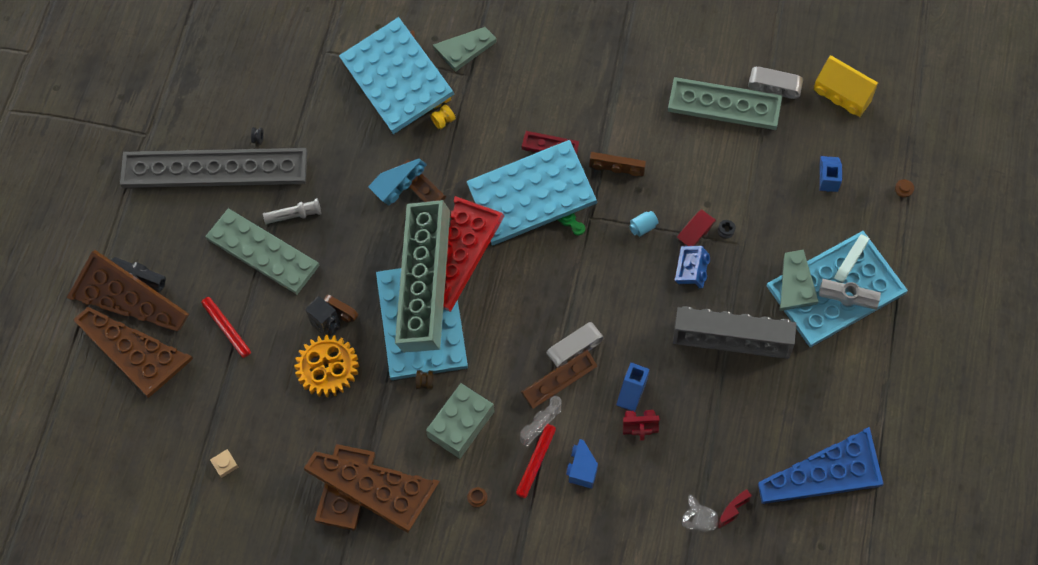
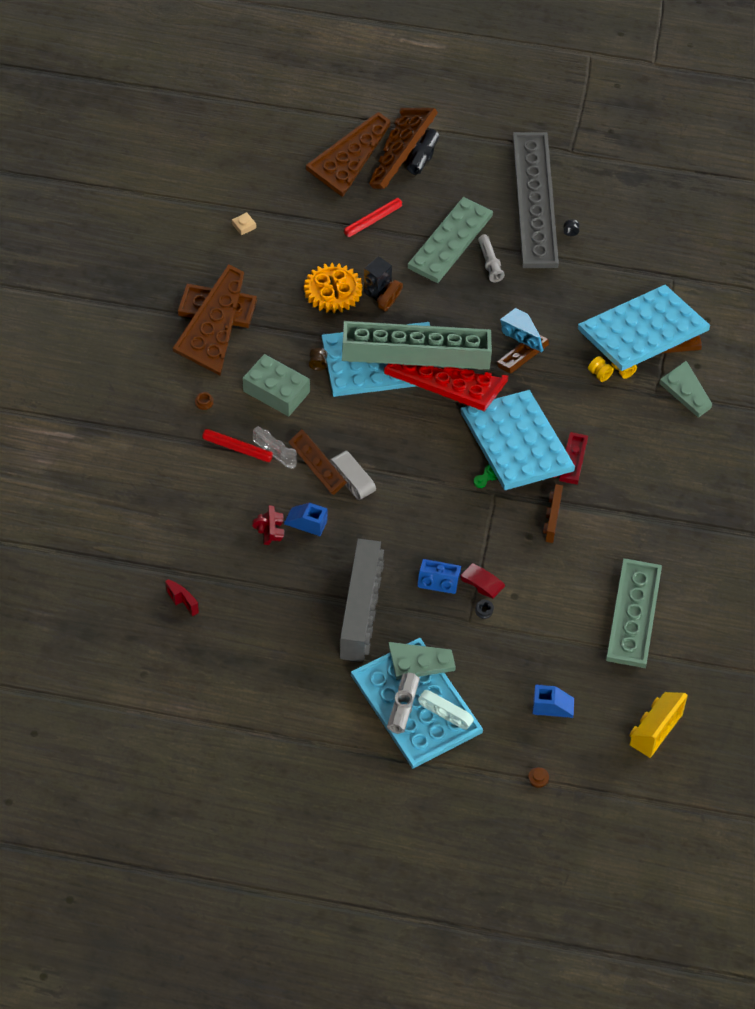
camera: 85 degrees right, 10 degrees down
blue slope [566,439,598,489] -> none
medium azure brick [629,211,658,237] -> none
clear piece [682,495,718,532] -> none
light grey beam [748,67,803,99] -> none
blue wing [758,427,883,504] -> none

